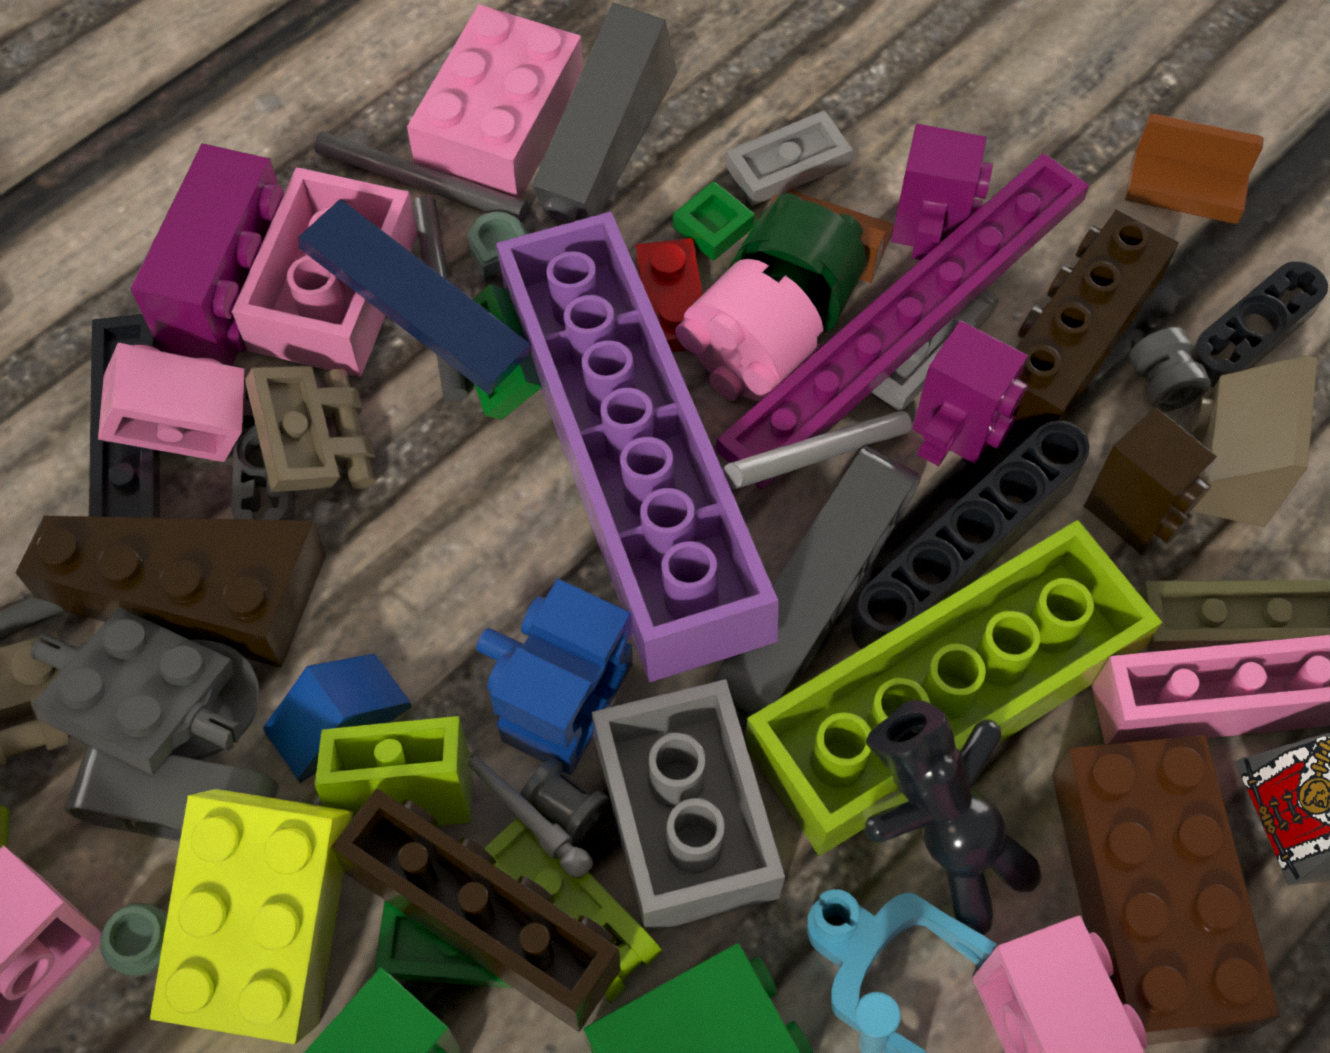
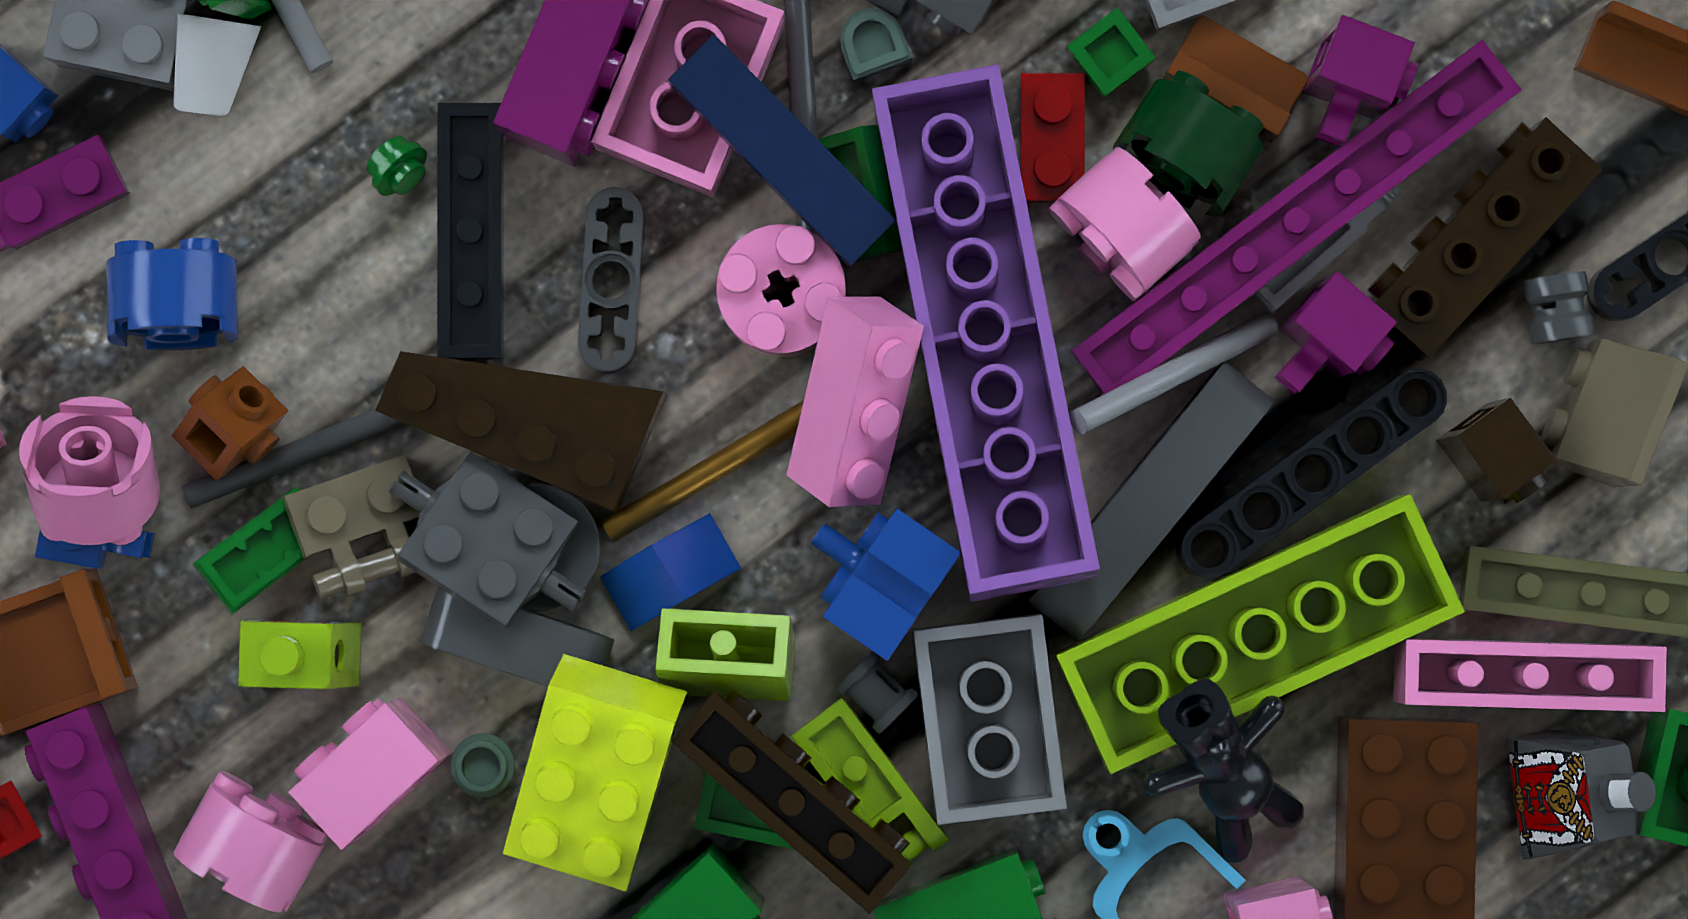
camera: 10 degrees right, 25 degrees up
bright pink brick [98,343,244,462] -> none
dark tan plate [245,366,376,492] -> none
light grey piece [468,756,593,878] -> none
none -> green plate [366,136,427,196]
none -> pearl gold bar [601,400,804,543]
none -> bright pink brick [717,224,845,357]
none -> bright pink brick [786,297,924,507]

